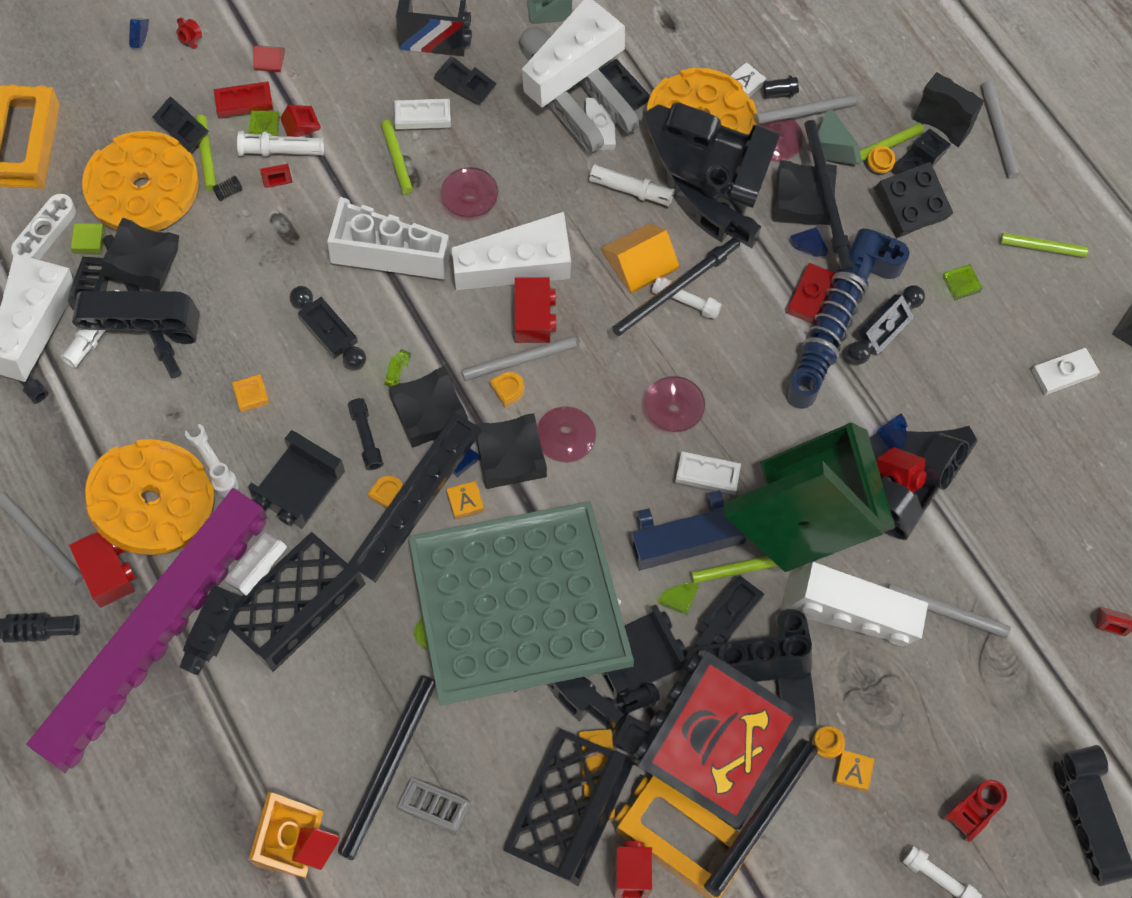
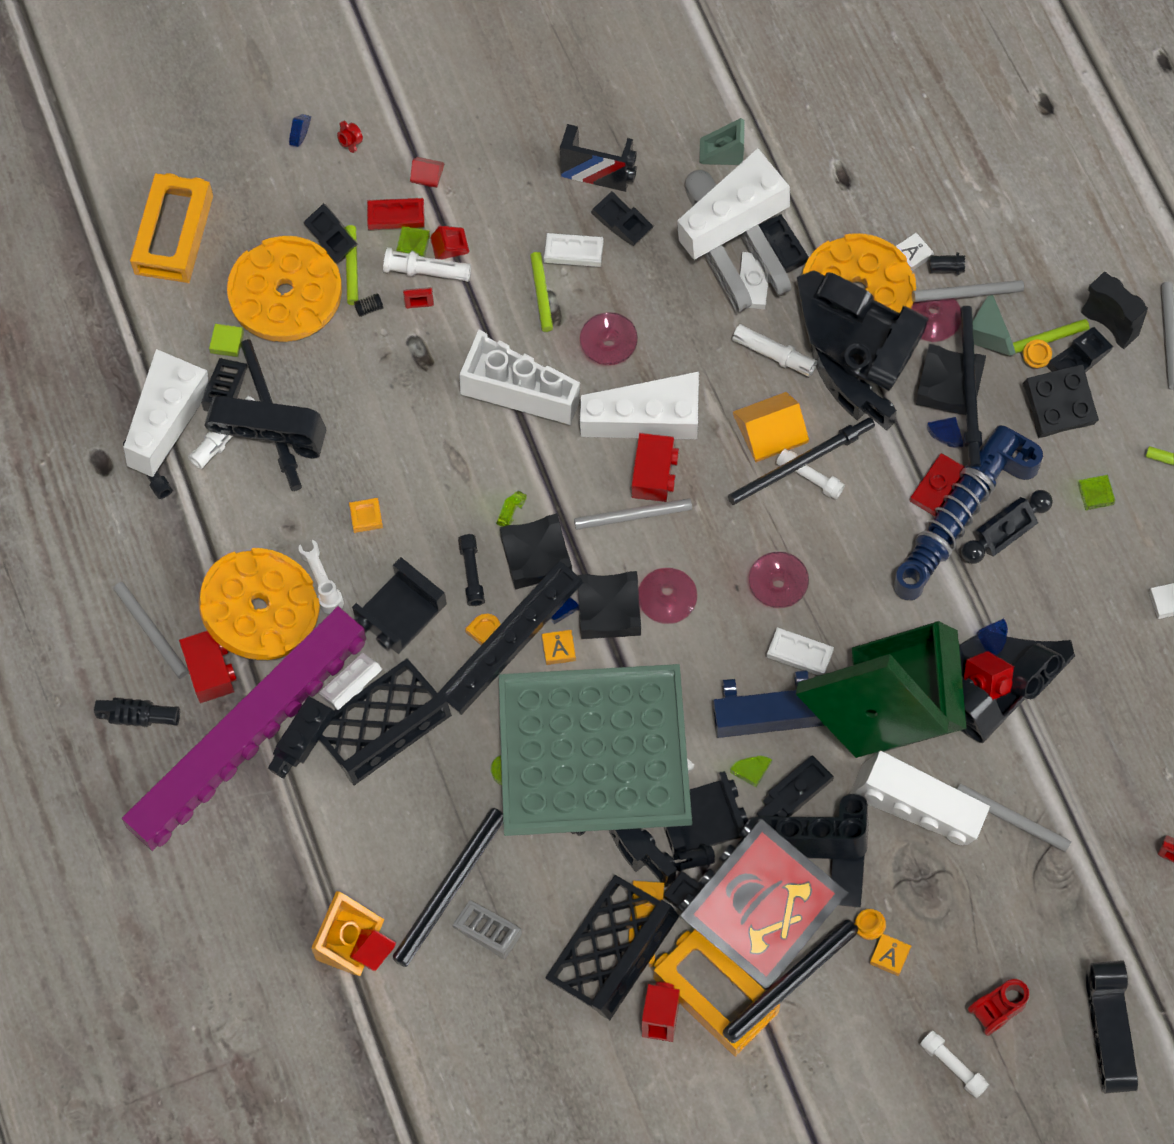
camera: 15 degrees right, 0 degrees up
white beam [11,194,76,260] -> none
black brick [102,217,179,291] -> none
black plate [289,286,366,370] -> none
light orange tile [489,372,524,408] -> none
lime bar [691,556,778,584] -> none

